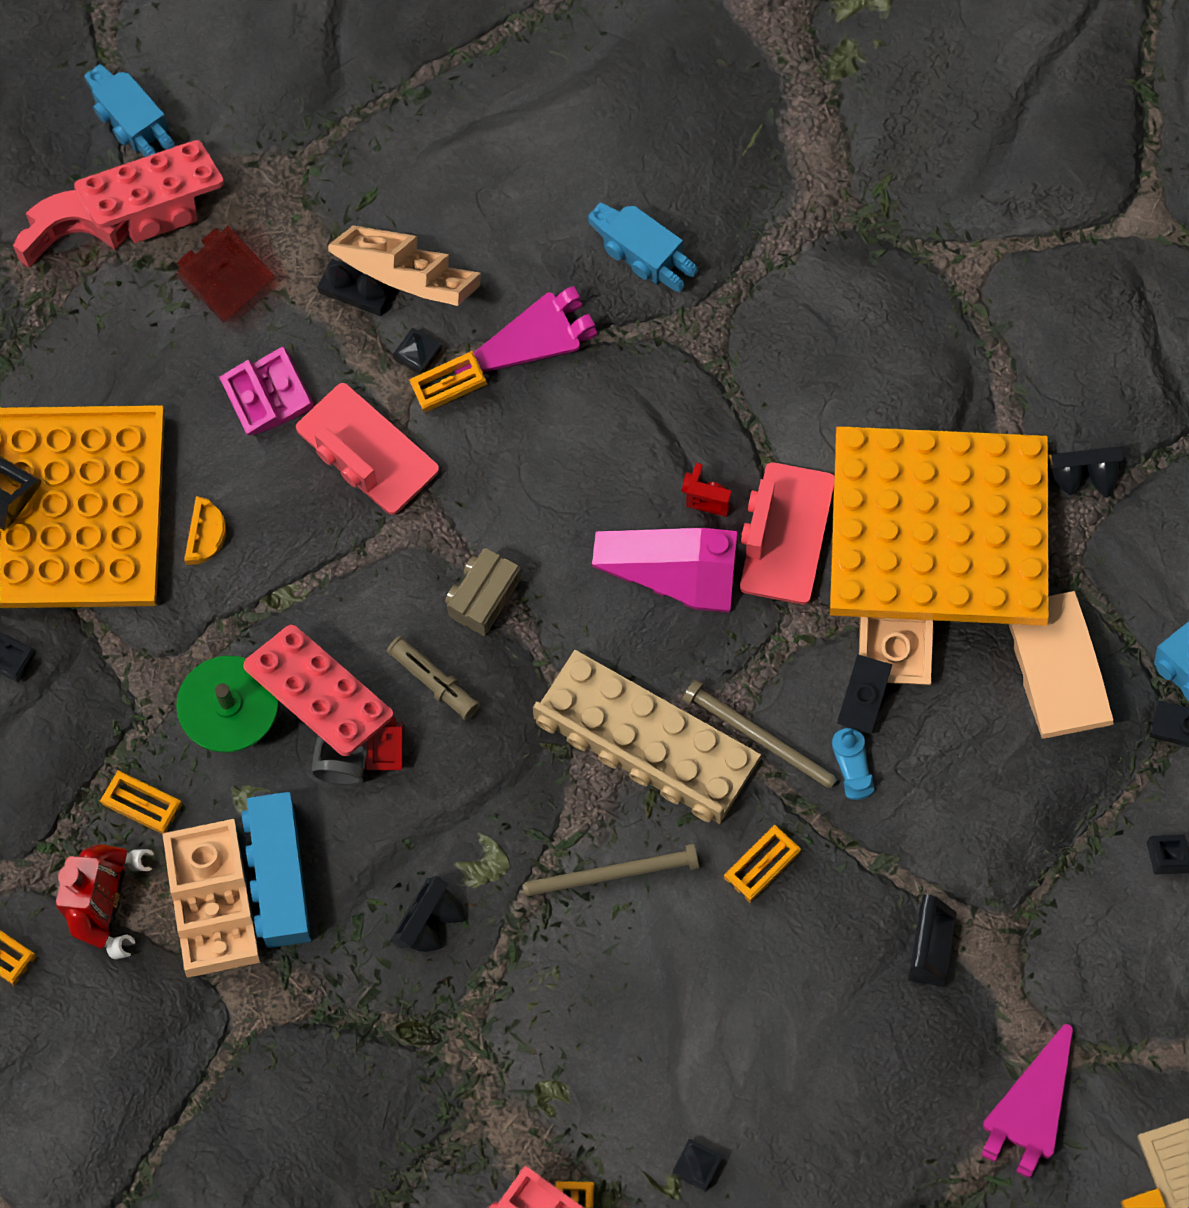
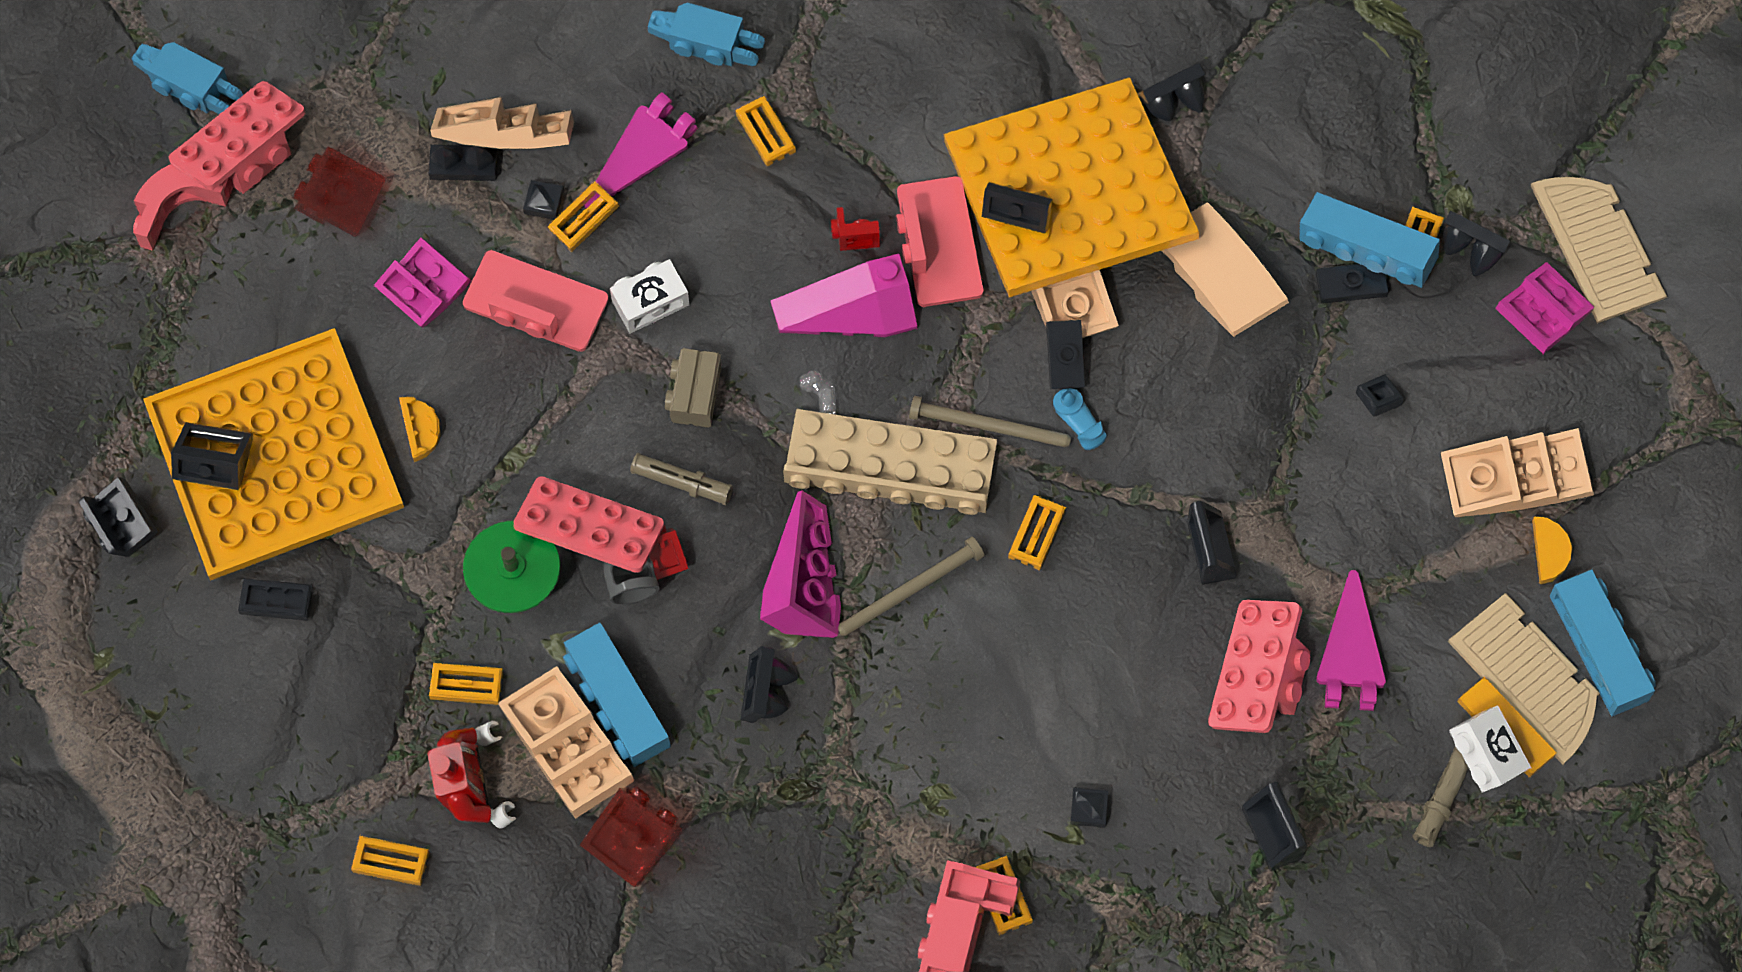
camera: 25 degrees left, 0 degrees up
none -> clear red plate [580,786,682,887]
none -> white brick [610,259,689,334]
none -> light orange tile [736,96,796,167]
none -> dark pink wedge [760,490,841,638]
none -> clear arm [799,371,836,415]
none -> black tile [981,182,1053,234]
none -> coral bracket [1208,600,1310,733]

